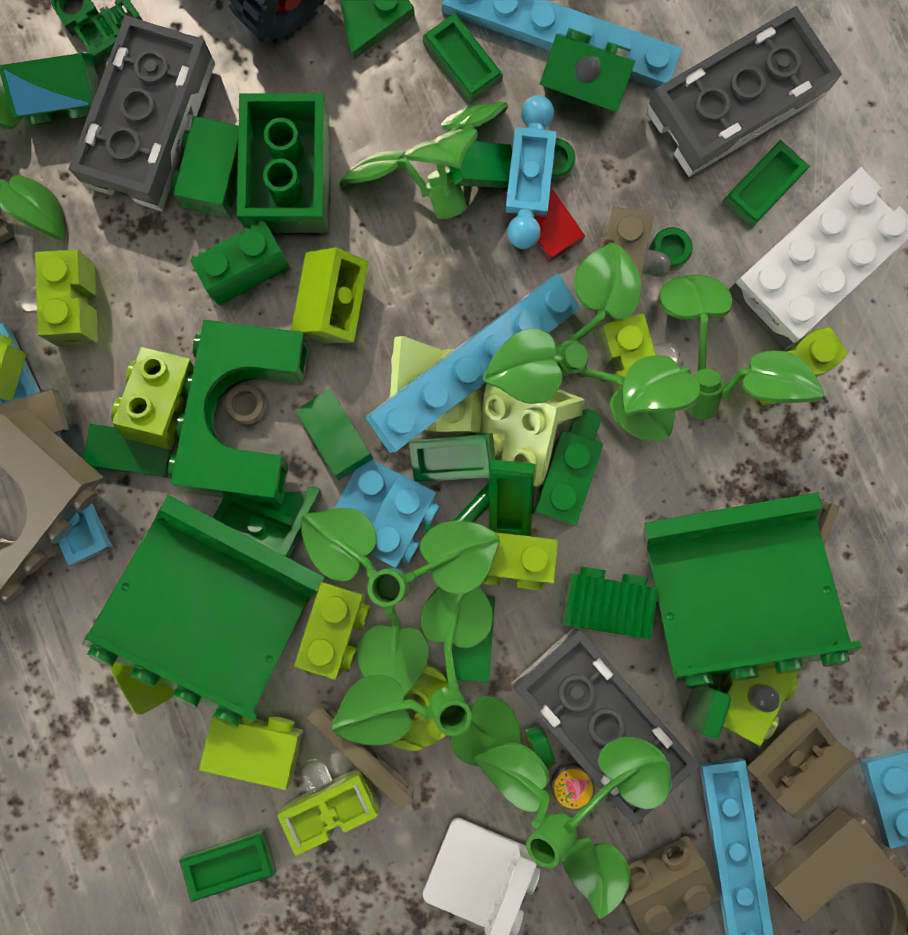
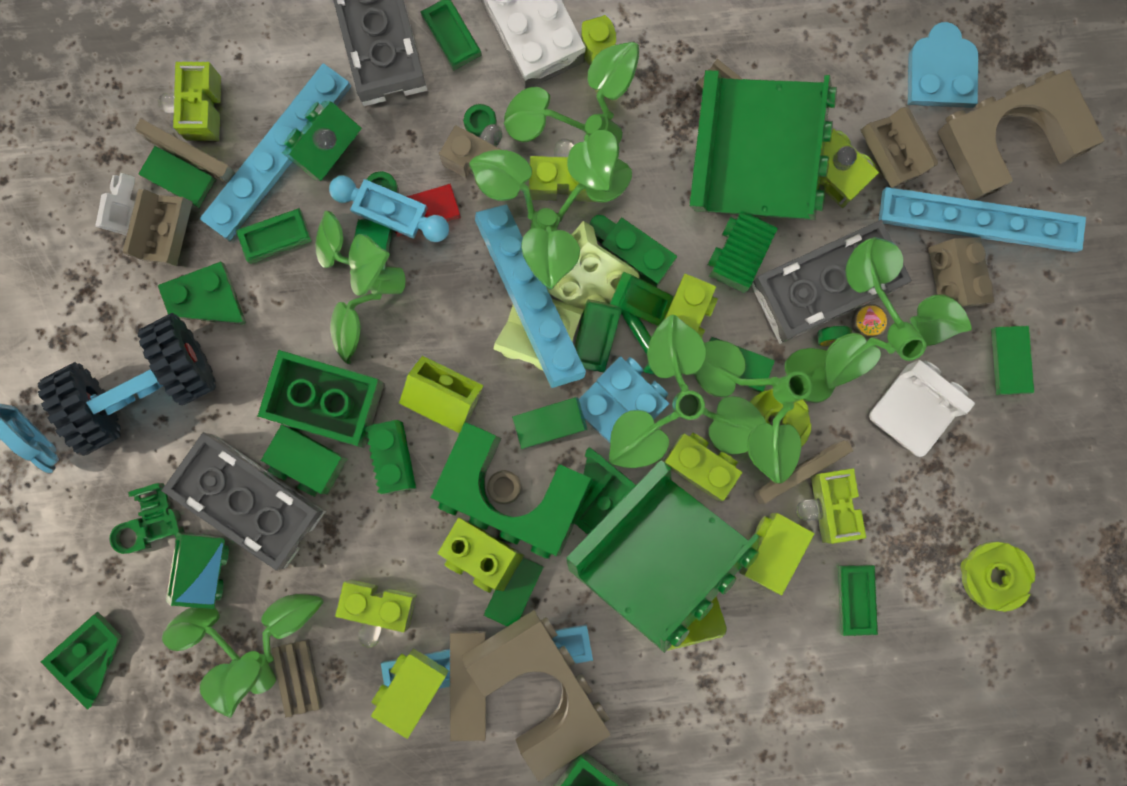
camera: 75 degrees left, 0 degrees up
green tile [682,686,732,740] -> none

